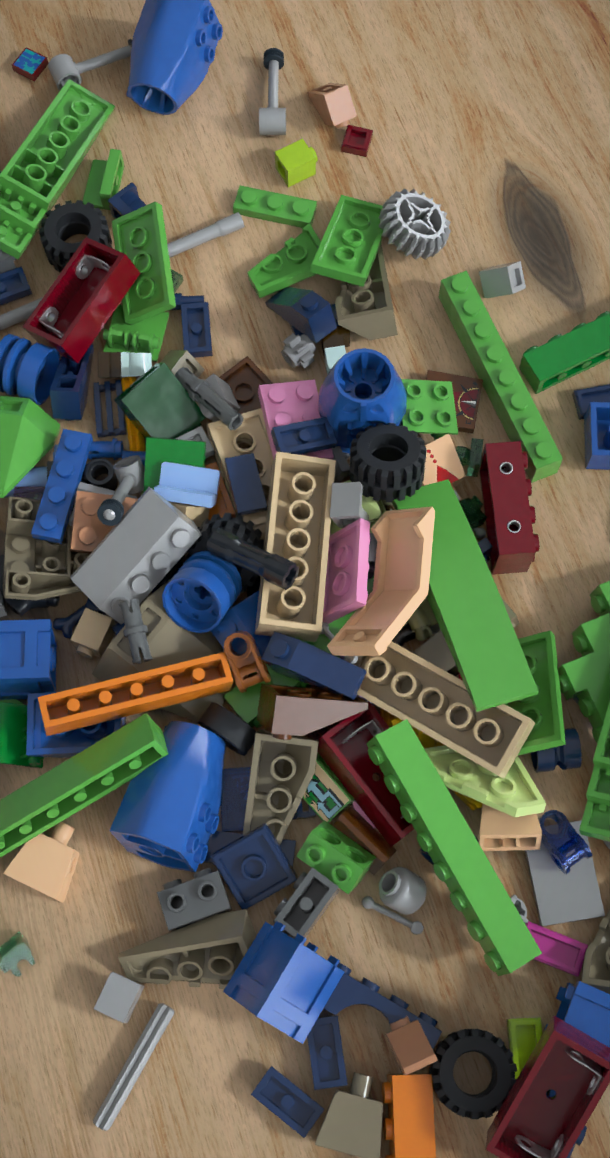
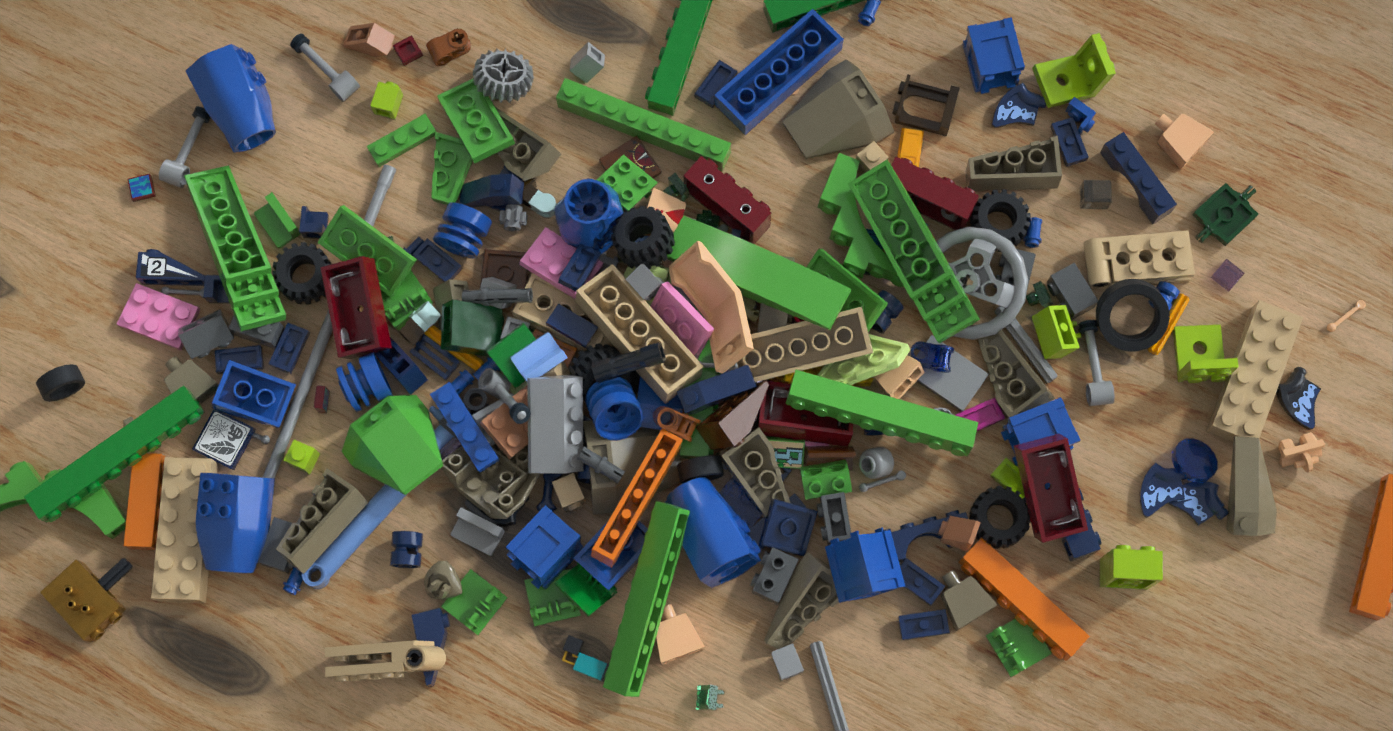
camera: 45 degrees left, 5 degrees up
none -> dark orange piece [426,28,471,66]
none -> blue wheel [433,202,492,259]

